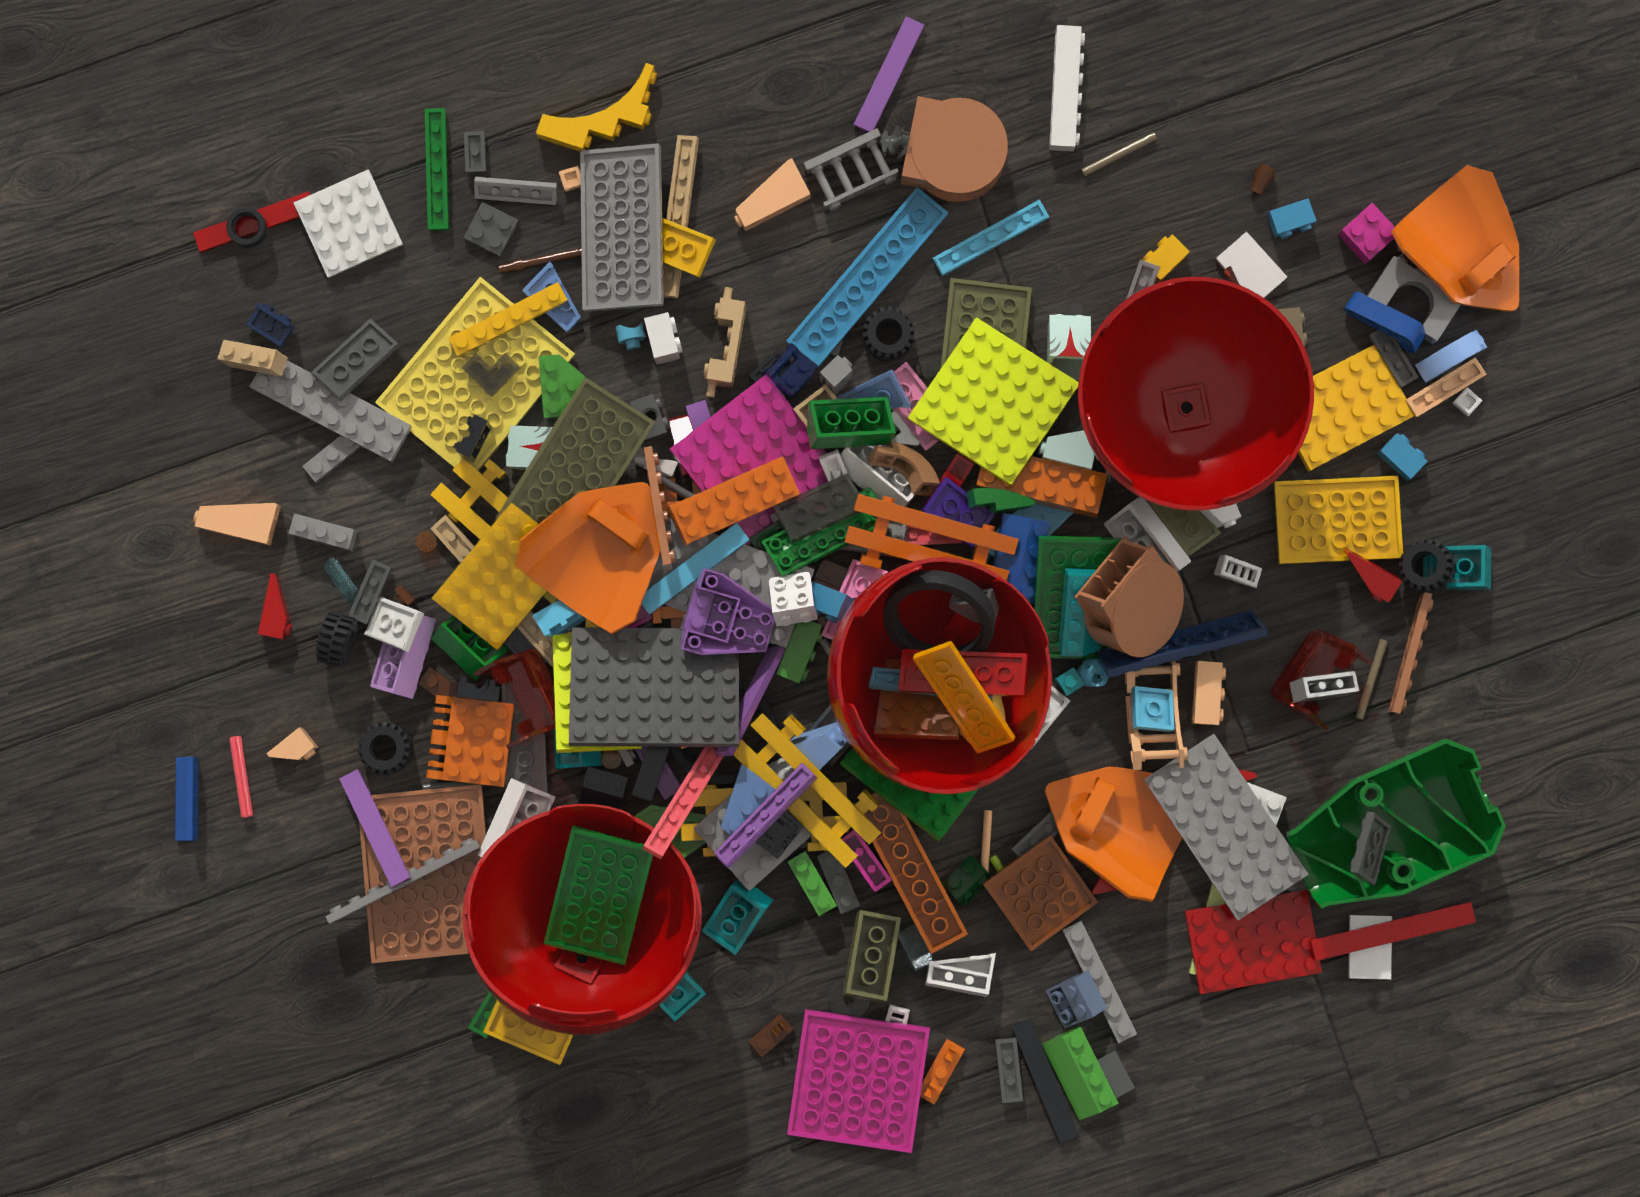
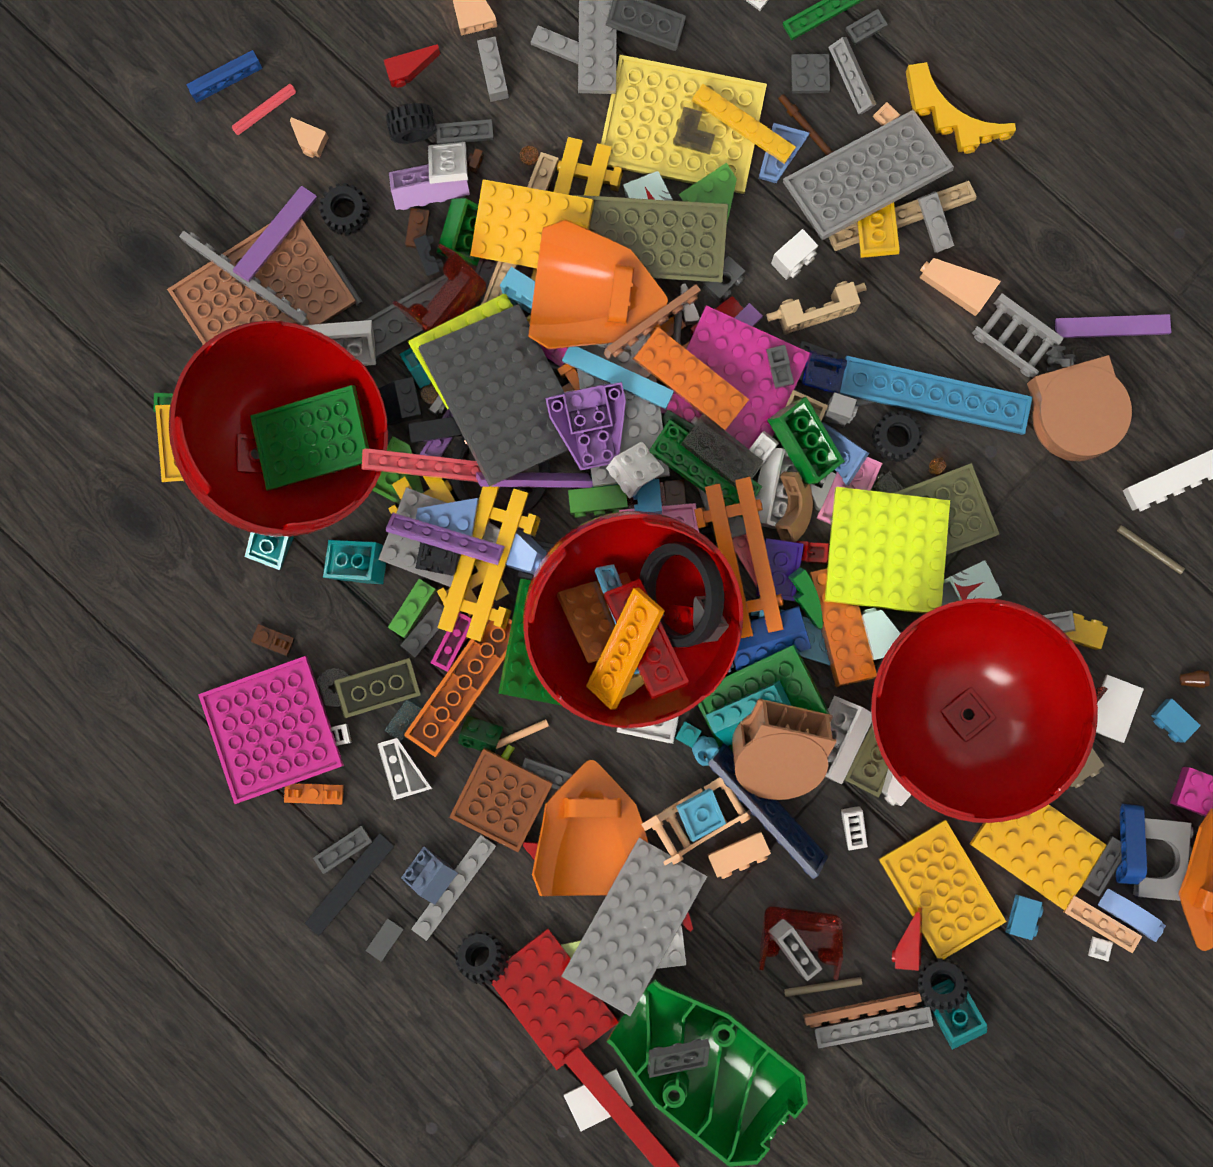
camera: 65 degrees right, 0 degrees up
clear light blue slope [324,557,359,600] -> none
orange hinge [426,695,515,787] -> none
black brick [453,414,493,463] -> none
medium azure piece [616,322,646,350] -> none
medium azure tile [932,199,1049,277] -> none
bright green slope [1042,1025,1119,1120] -> none
none -> black tyre [455,931,509,986]
none -> dark grey slope [766,345,794,389]
none -> light grey plate [814,1006,934,1048]
none -> light grey plate [918,192,954,253]
none -> clear orange plate [929,457,947,475]

